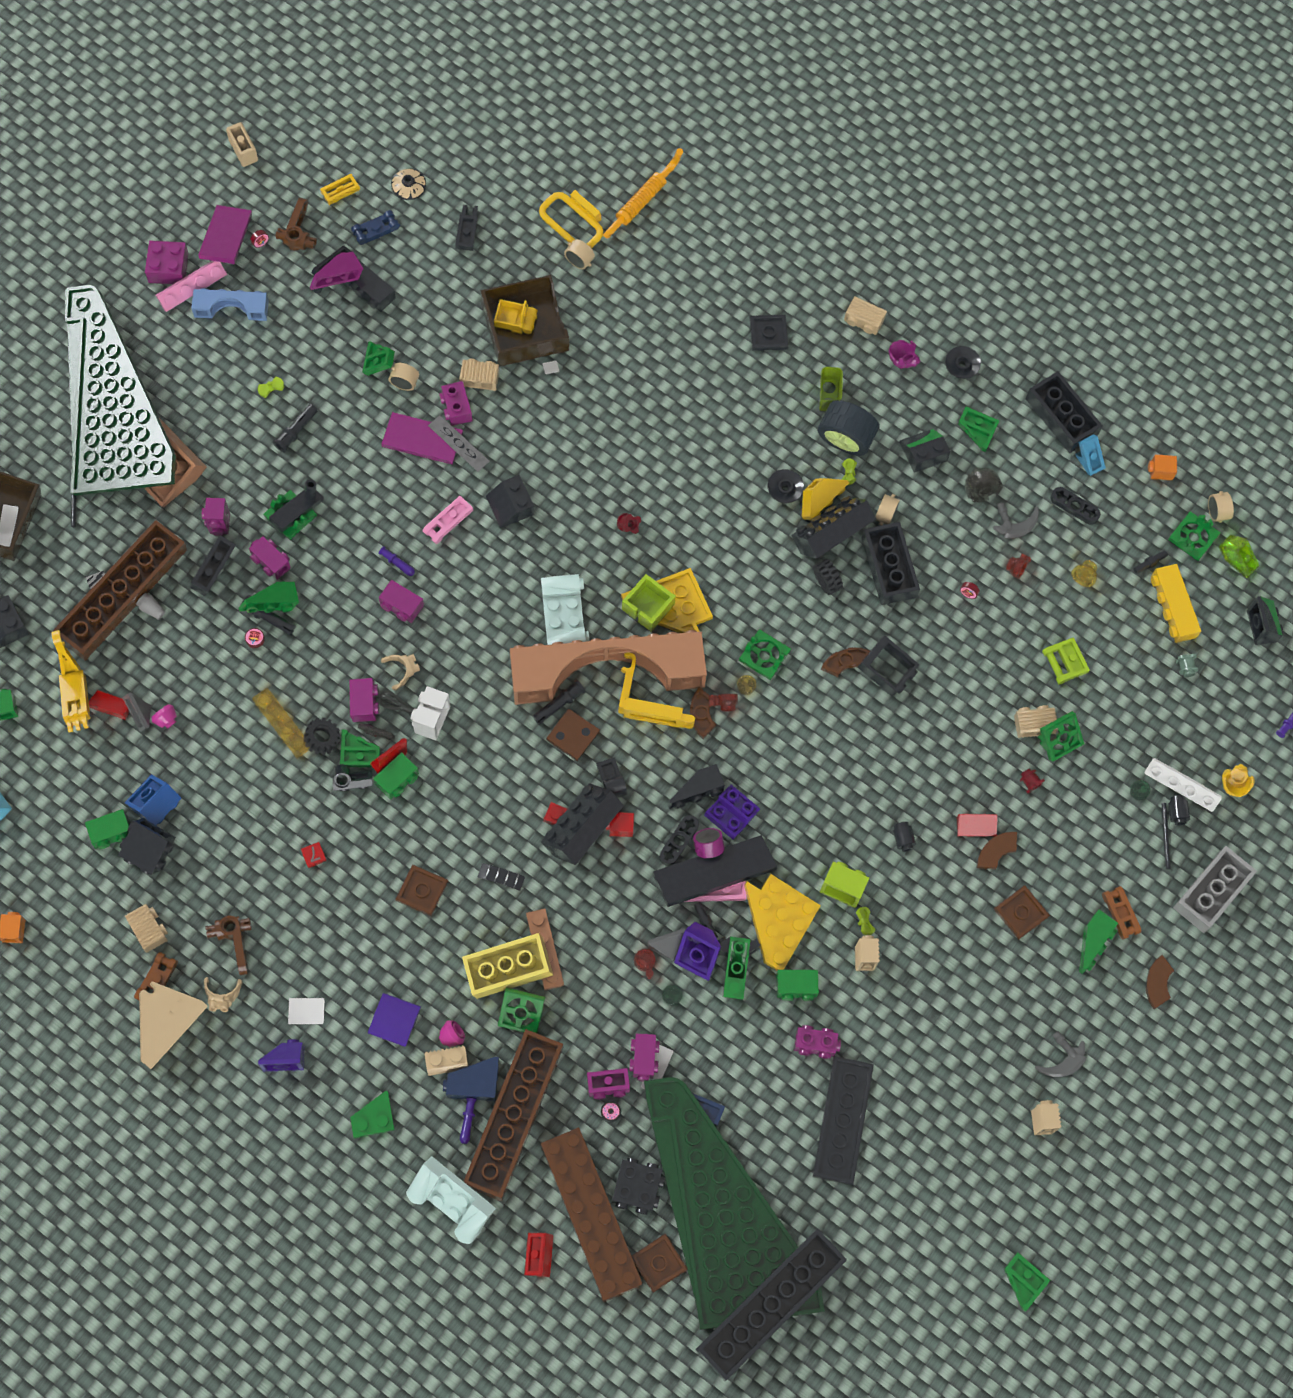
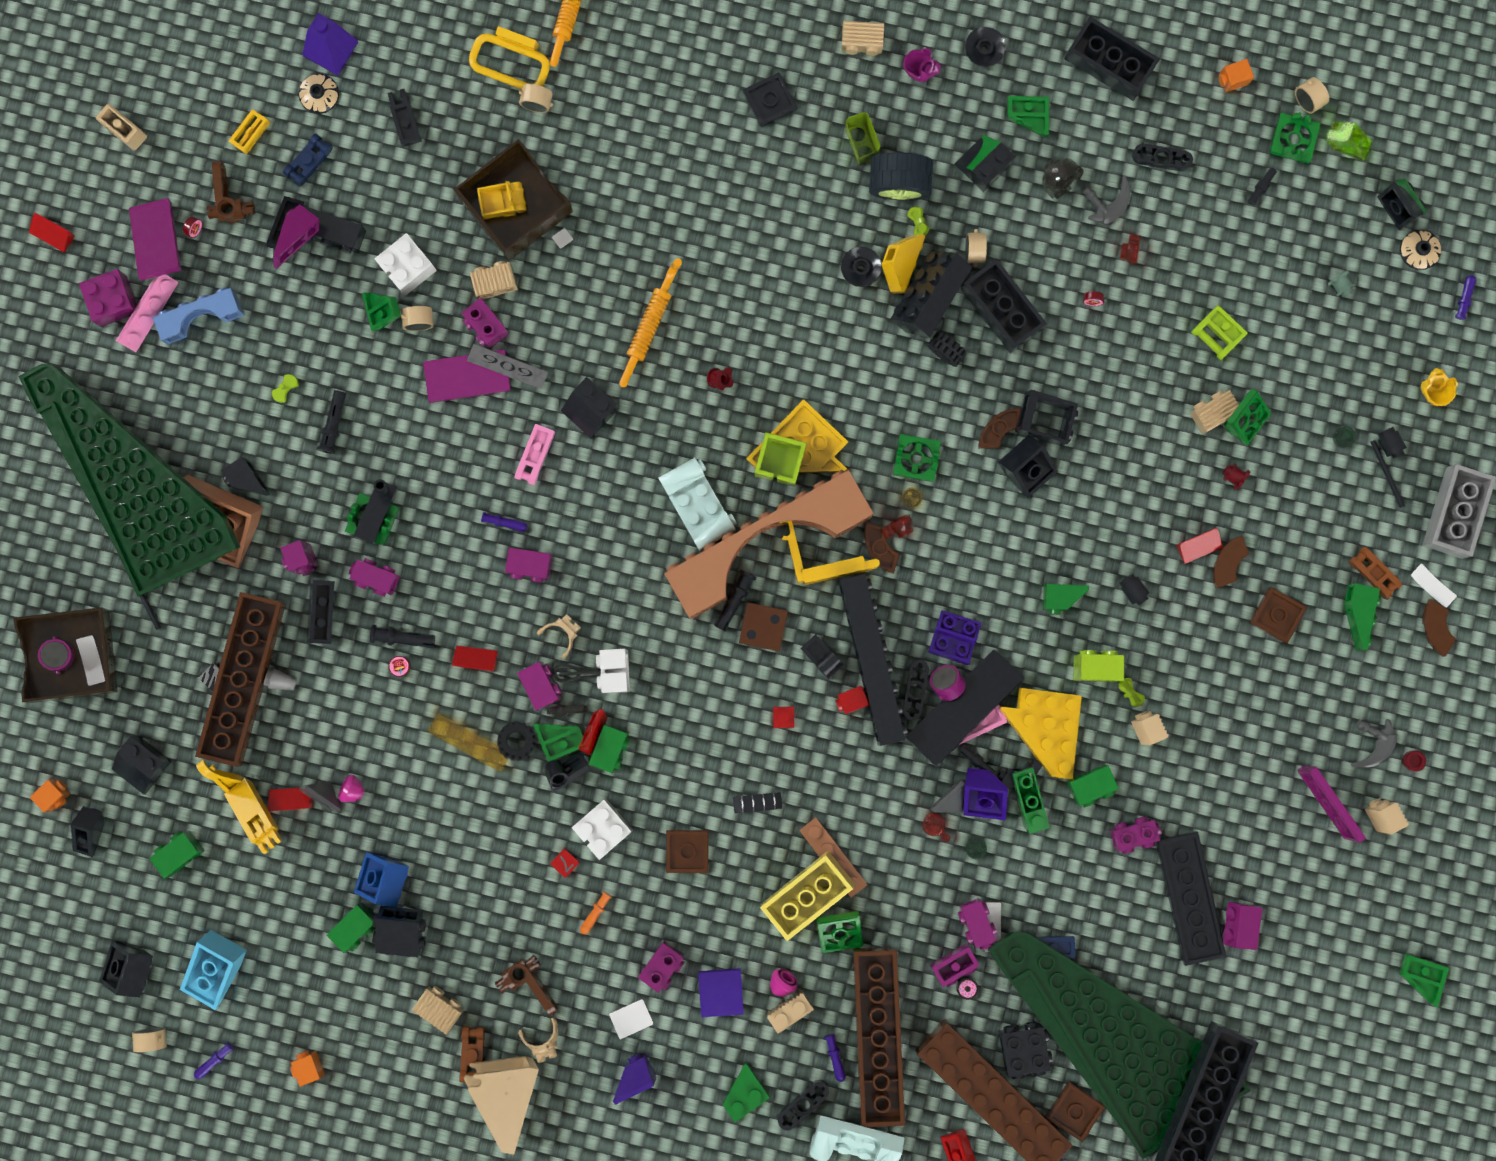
camera: 15 degrees left, 15 degrees up
green slope [239,582,299,613] -> none
dark blue slope [443,1057,499,1101] -> none
black brick [541,783,624,865] -> none
black slope [668,764,725,809] -> none
clear yellow piece [1071,560,1097,587] -> none
dark azure slope [1075,434,1106,476] -> none
white bracket [1144,758,1222,812] -> none
yellow brick [1151,564,1202,643] -> none
none -> red slope [29,212,75,253]
none -> black slope [221,457,270,496]
none -> dark purple slope [302,13,358,76]
none -> white piece [374,233,437,296]
none -> red slope [452,645,498,672]
none -> white piece [572,799,633,860]
none -> orange piece [580,891,612,935]
none -> light orange piece [619,258,682,388]
none -> magenta brick [638,940,685,993]
none -> black beam [778,1080,829,1130]
none -> black brick [839,574,908,746]
none -> black slope [998,435,1058,498]
none -> green slope [1043,584,1089,615]
none -> magenta brick [1223,902,1262,950]
none -> magenta tile [1297,766,1366,843]
none -> tan dish [1400,230,1441,270]
none -> dark red tile [1402,750,1426,772]
none -> white sticker [1411,564,1457,607]

